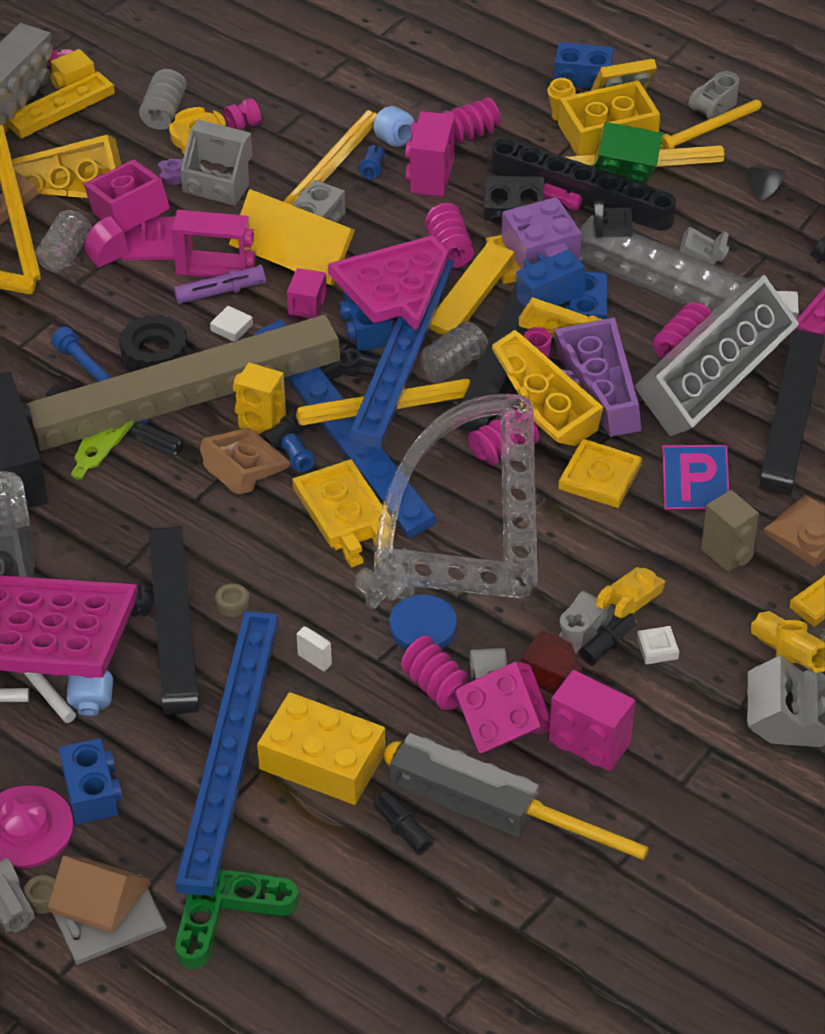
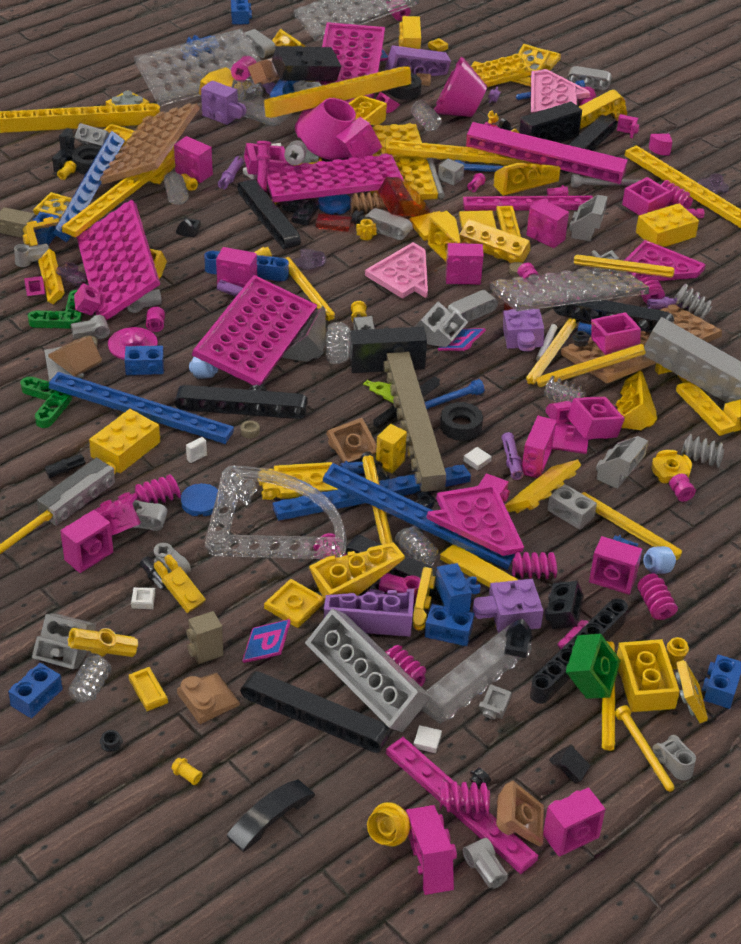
camera: 100 degrees right, 5 degrees down
clear red slope [521,630,583,694] -> none

